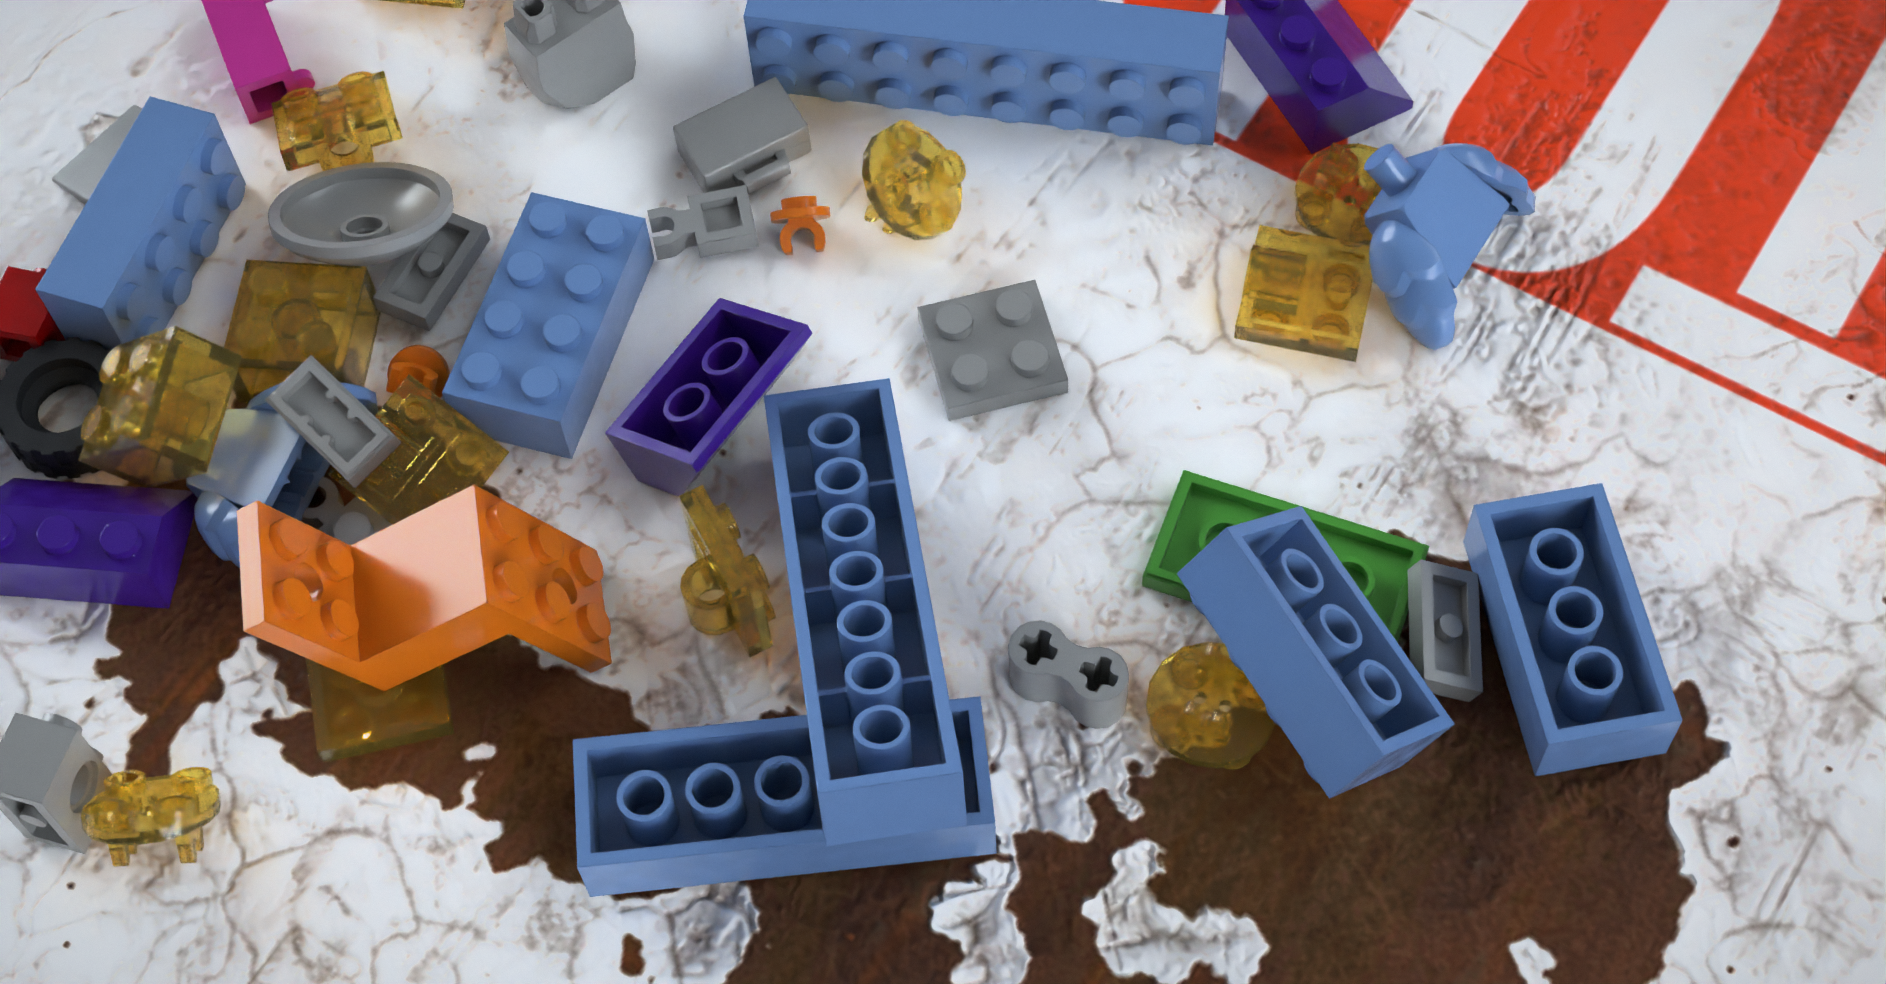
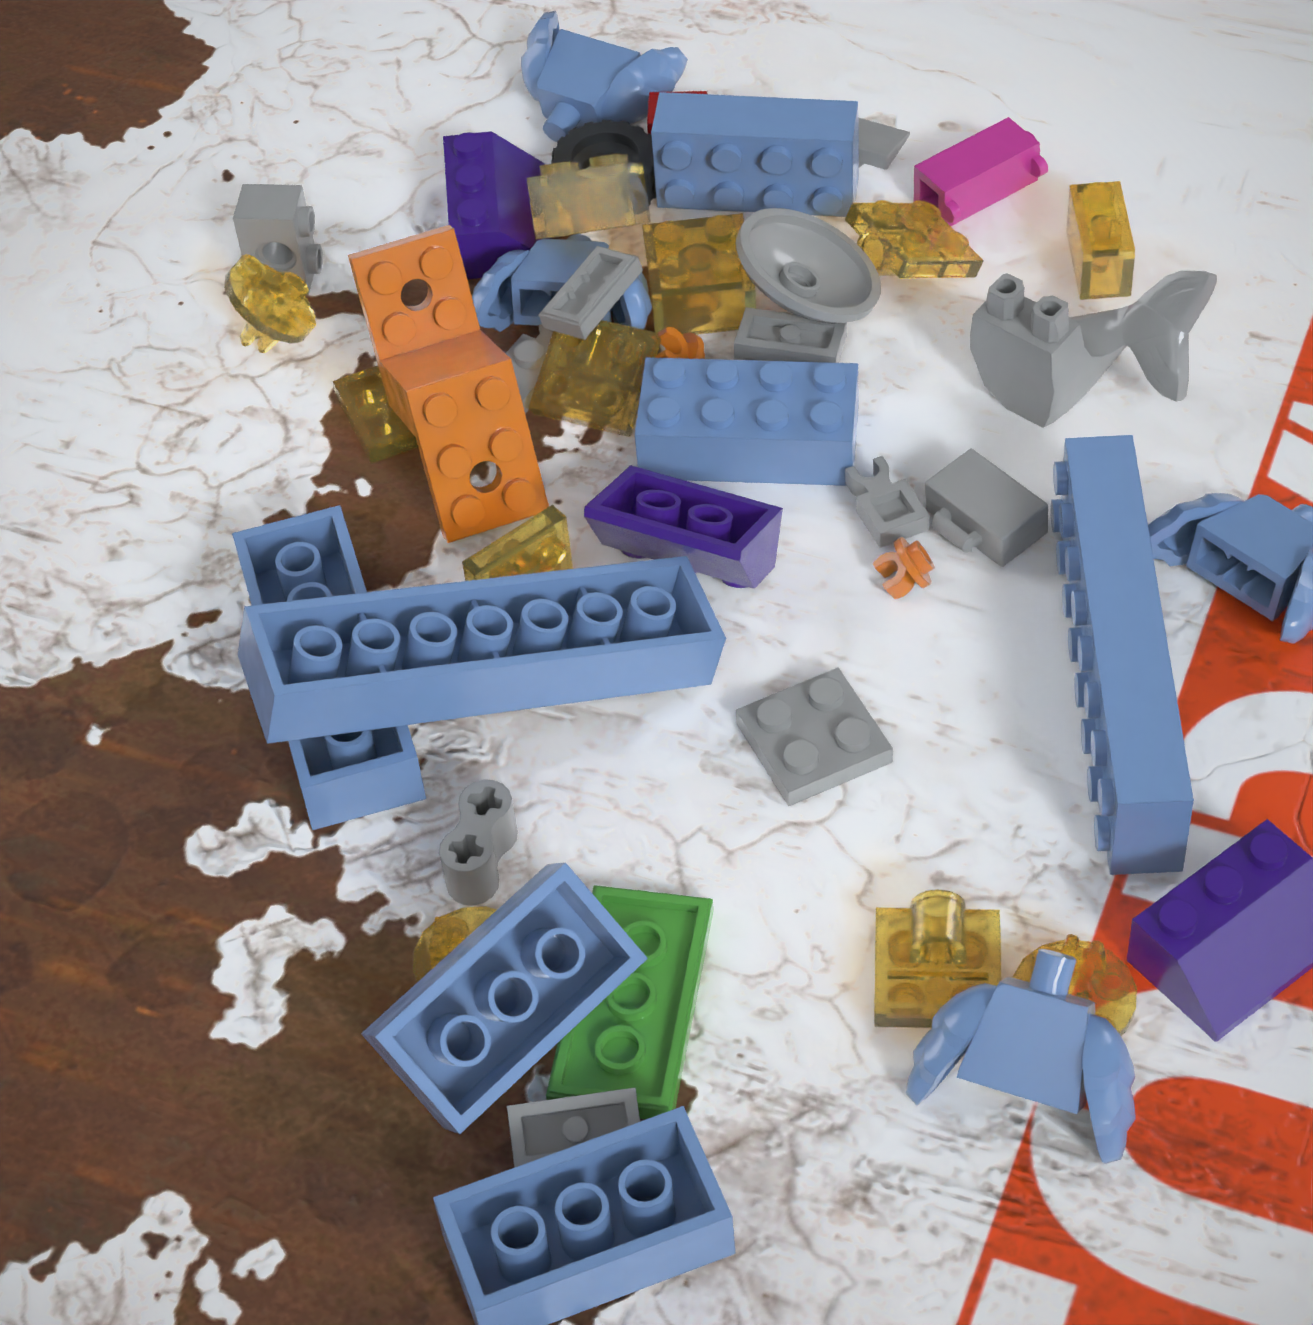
camera: 80 degrees right, 10 degrees down
clear yellow plate [862,120,966,240] -> none

